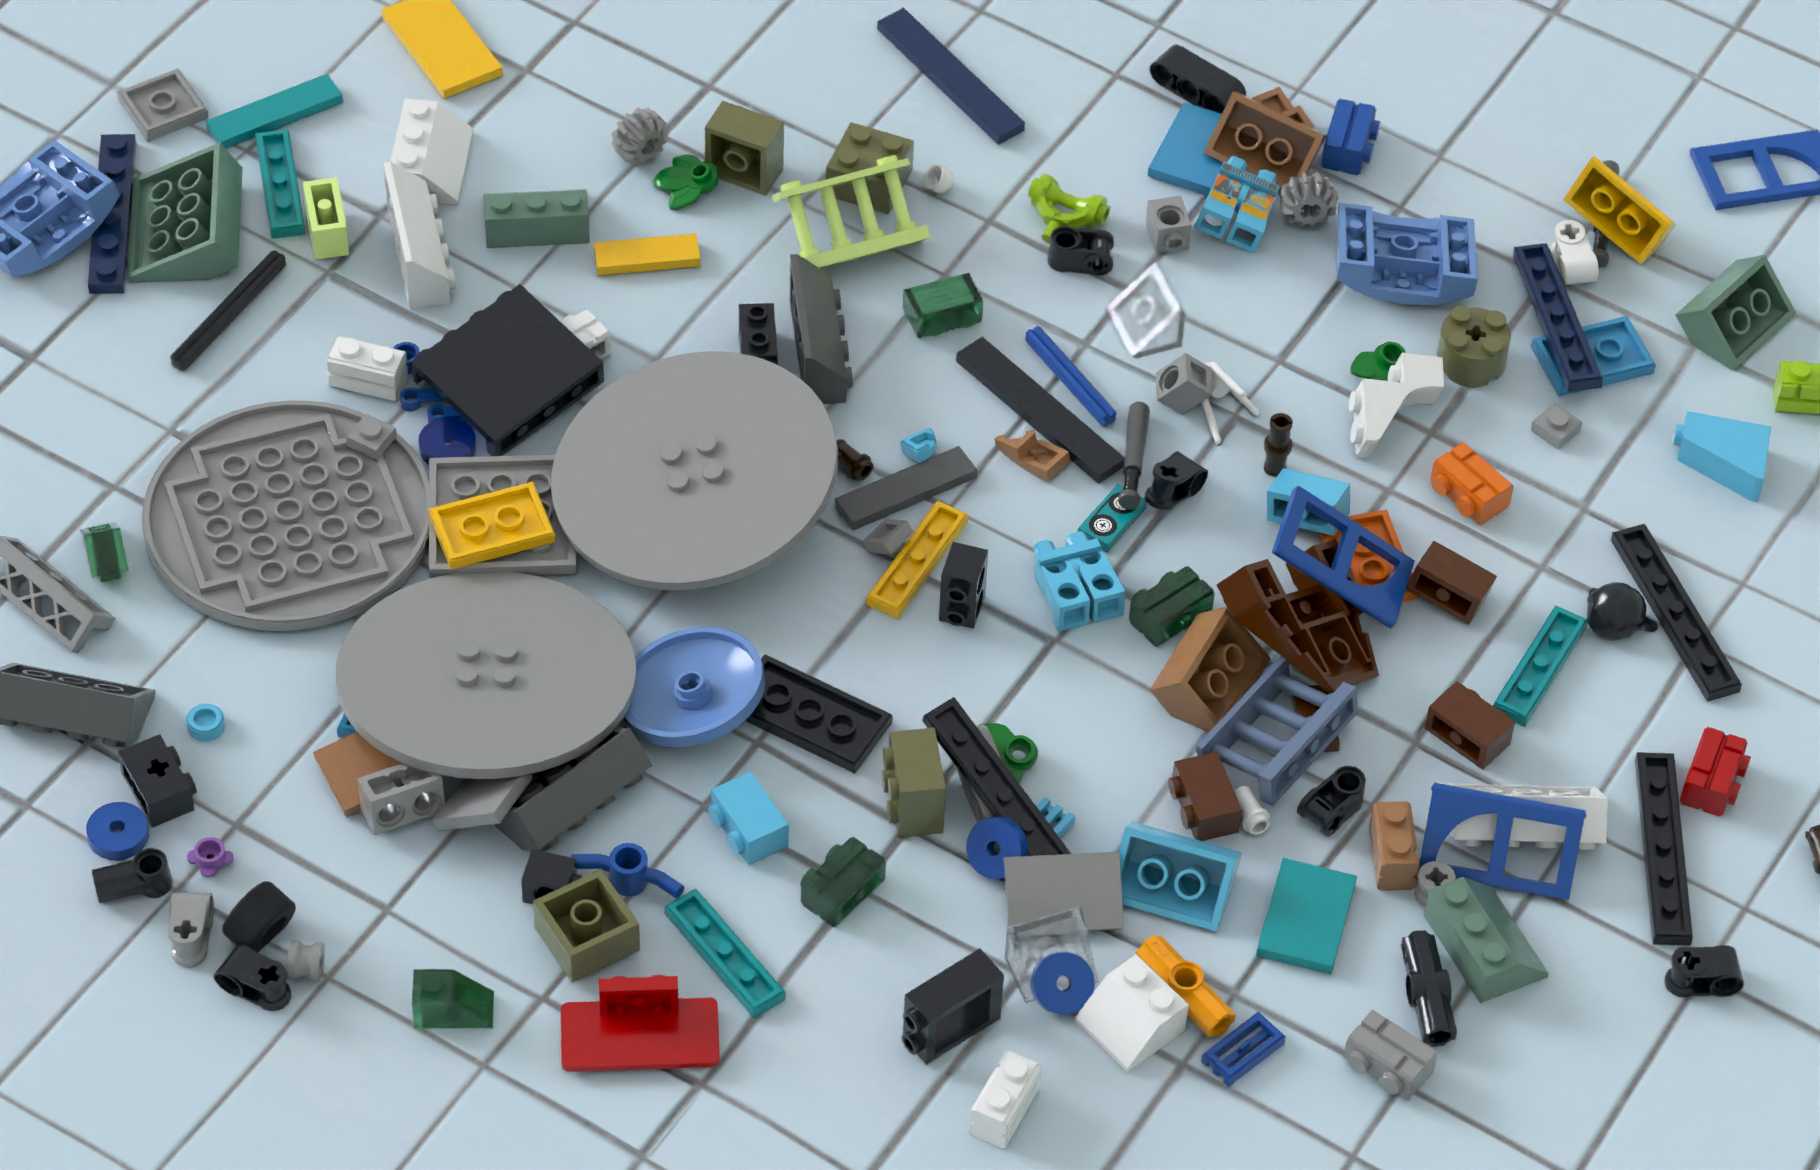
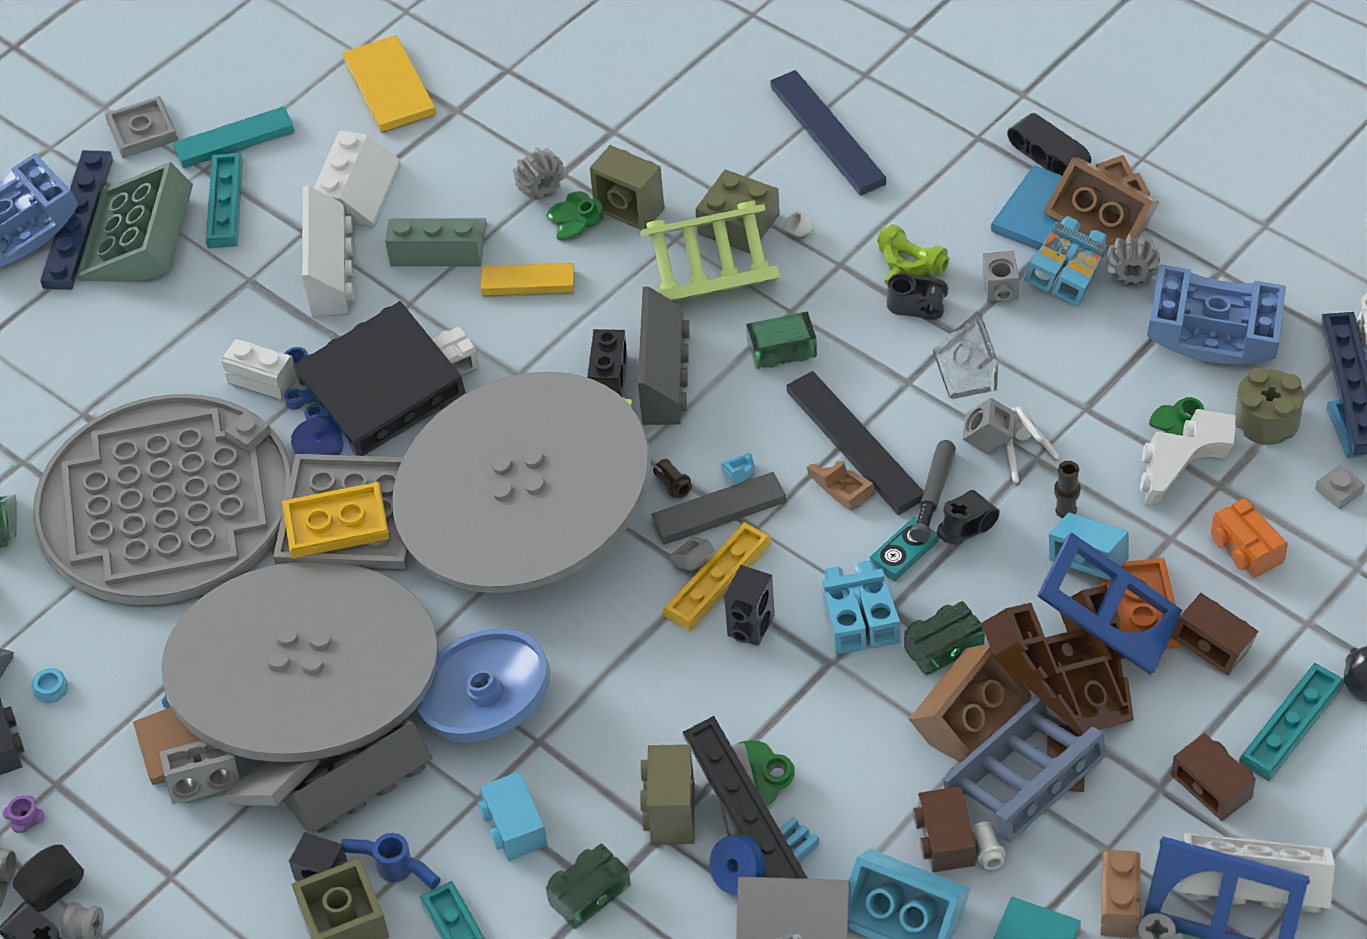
camera: 15 degrees right, 0 degrees up
black axle [170,250,286,371] -> none
yellowish green brick [303,177,349,260] -> none
black tile [745,654,893,774] -> none
blue axle [1025,326,1117,427] -> none
black piece [1297,766,1366,837] -> none
blue brick [1321,99,1381,175] -> none

